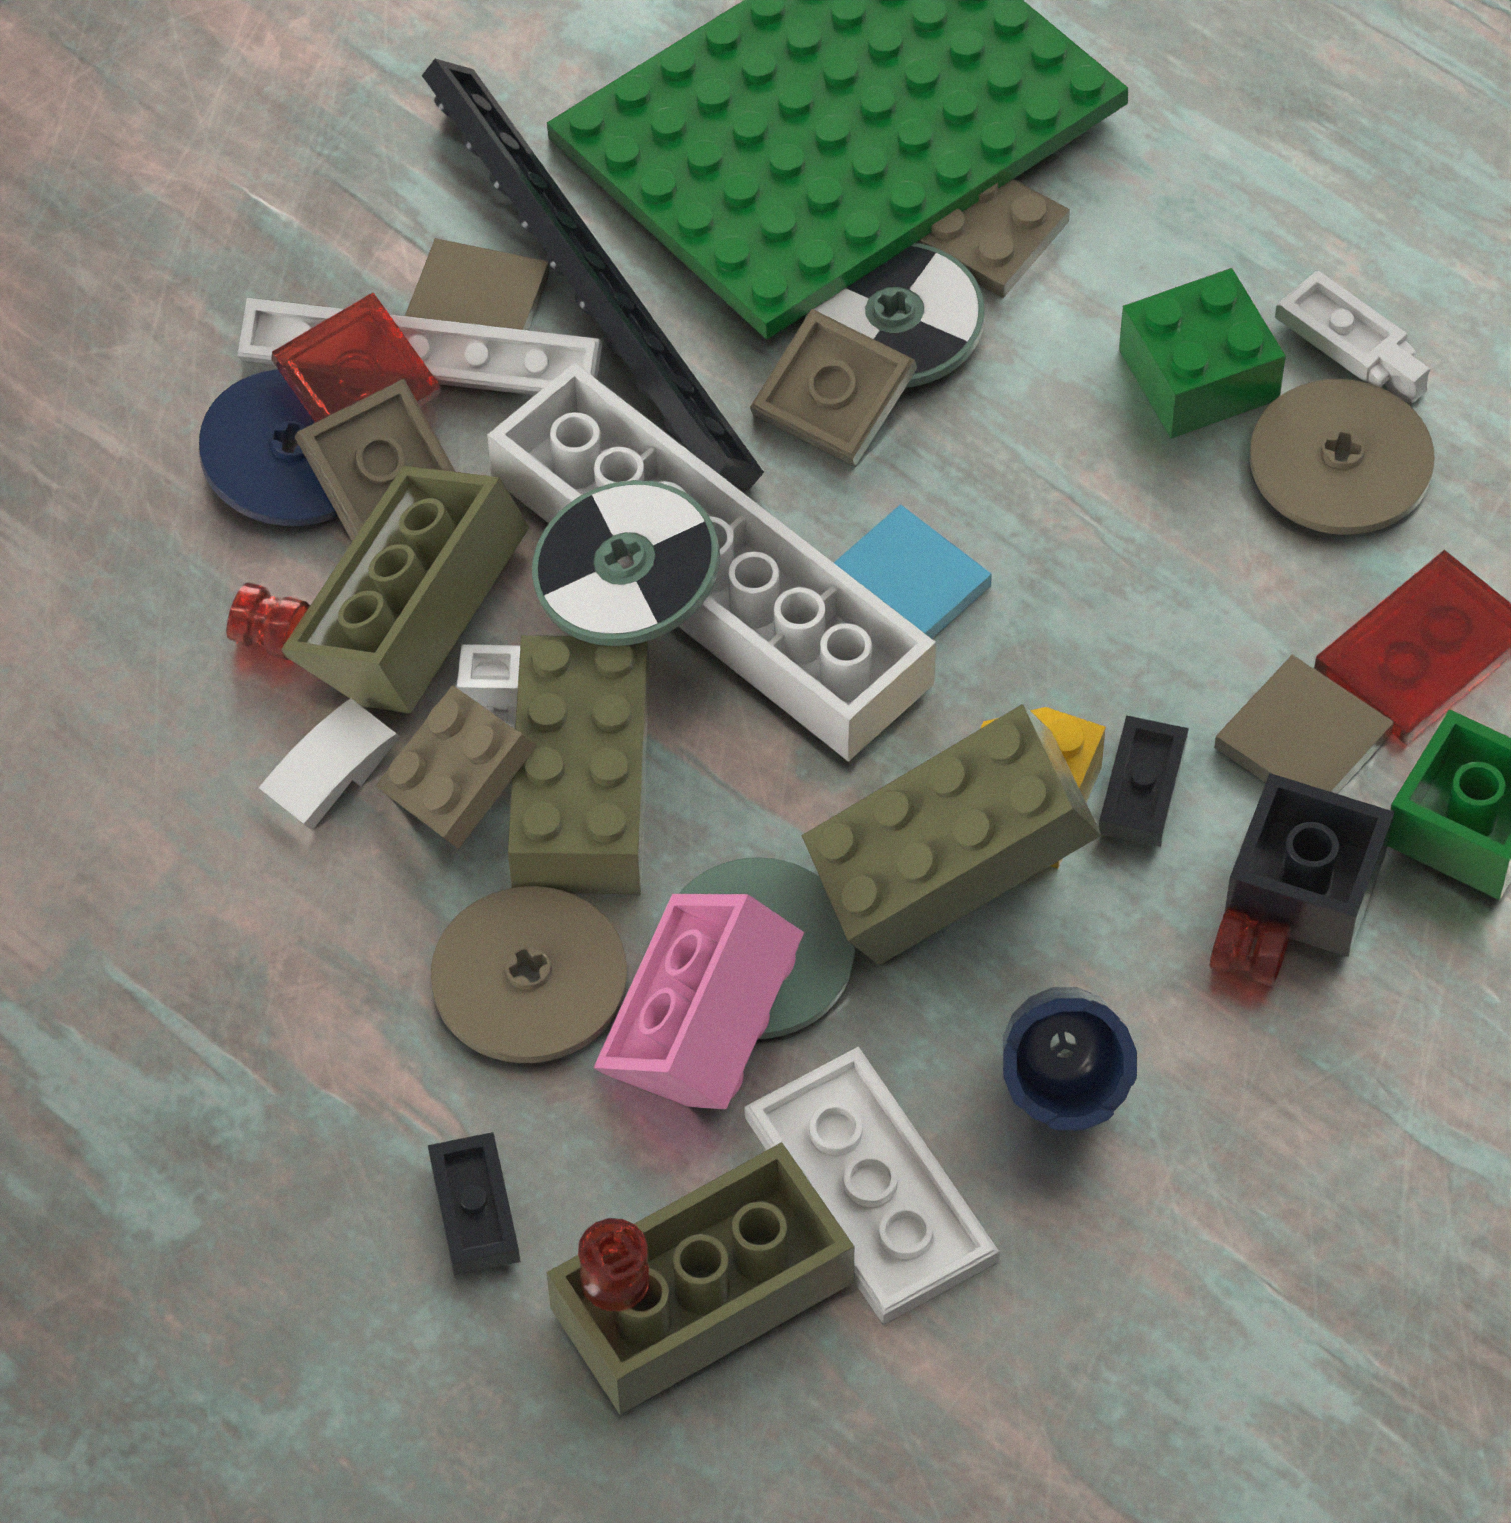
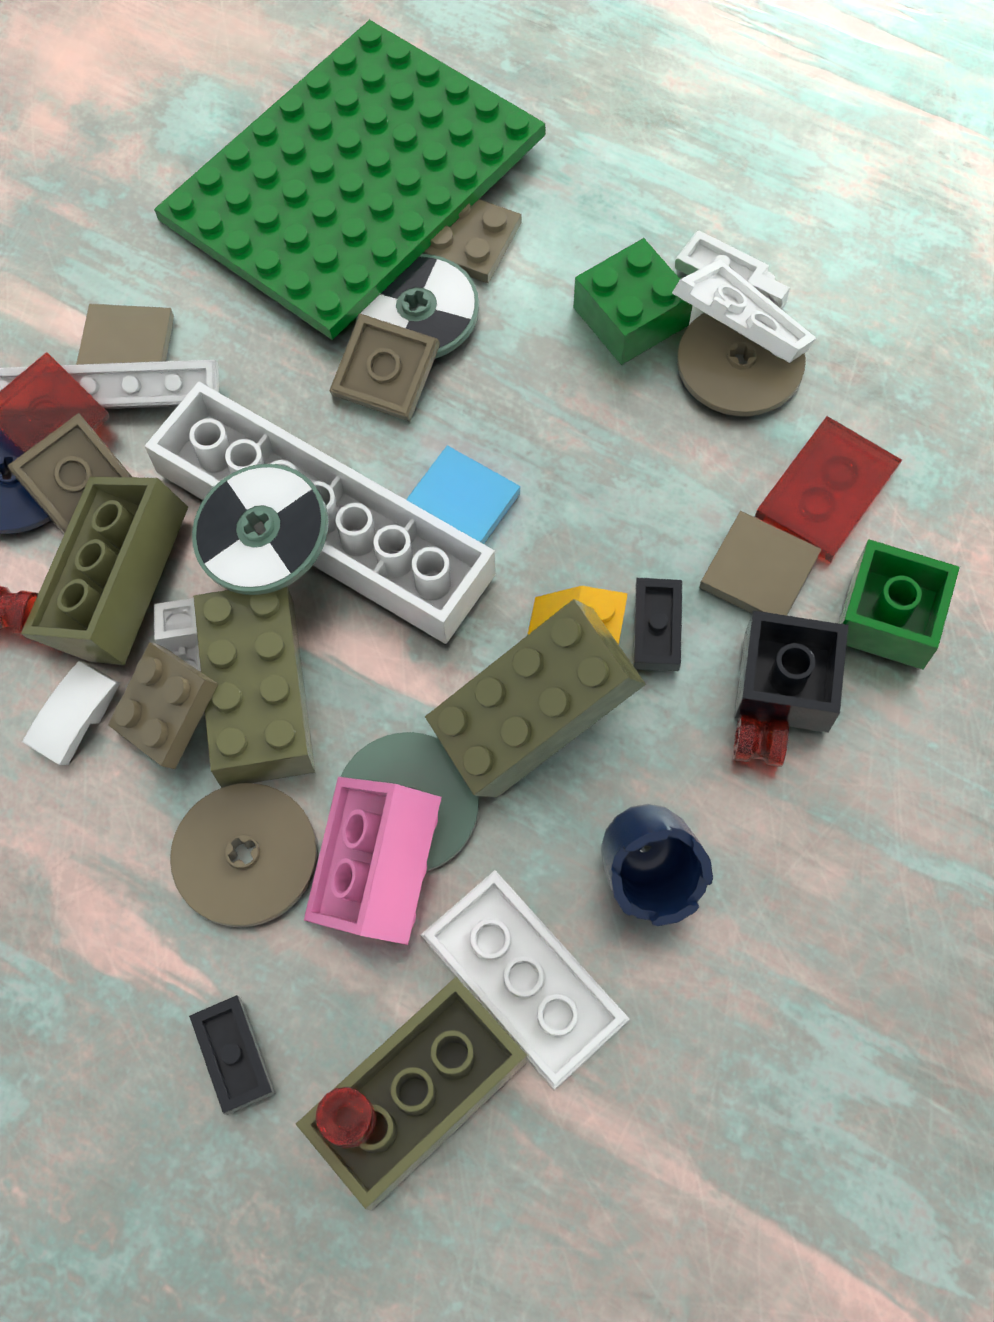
camera: 10 degrees left, 10 degrees up
black plate [421,58,764,490] -> none
none -> white wing [672,259,816,363]

